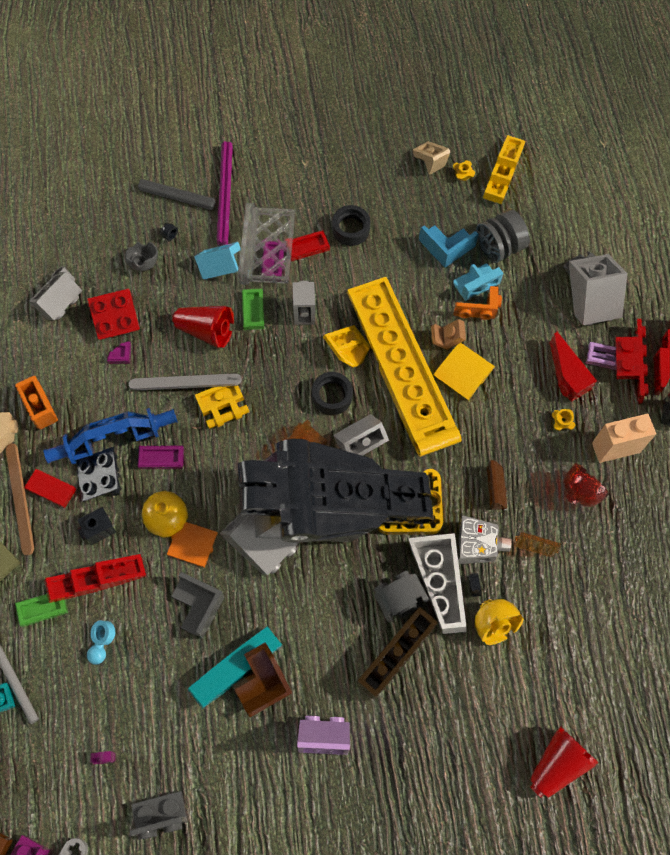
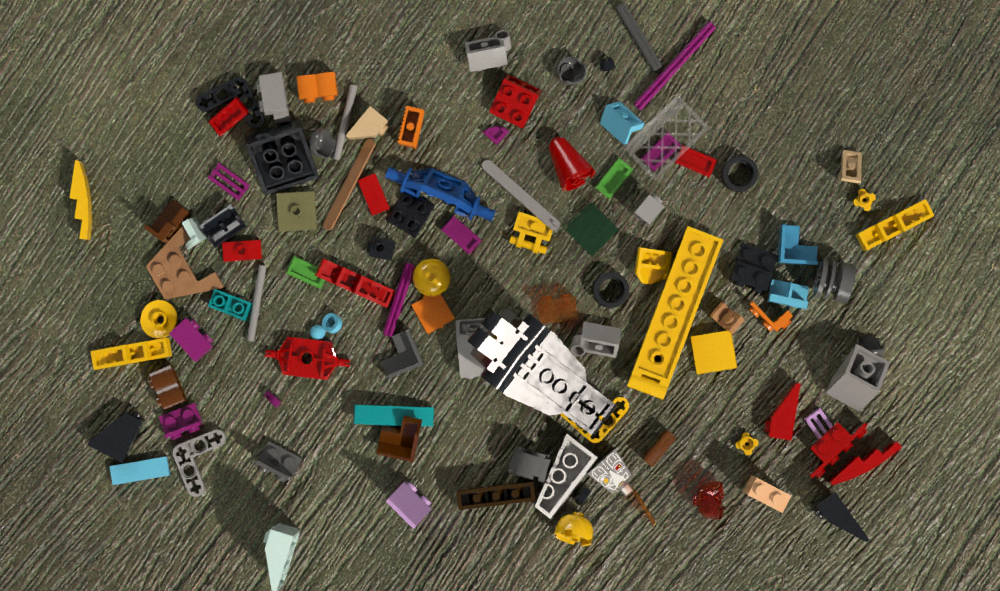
camera: 40 degrees right, 20 degrees up
none -> red plate [265,337,351,380]
none -> magenta axle [383,263,415,337]
none -> clear green tile [565,203,619,256]
none -> black plate [729,243,778,294]

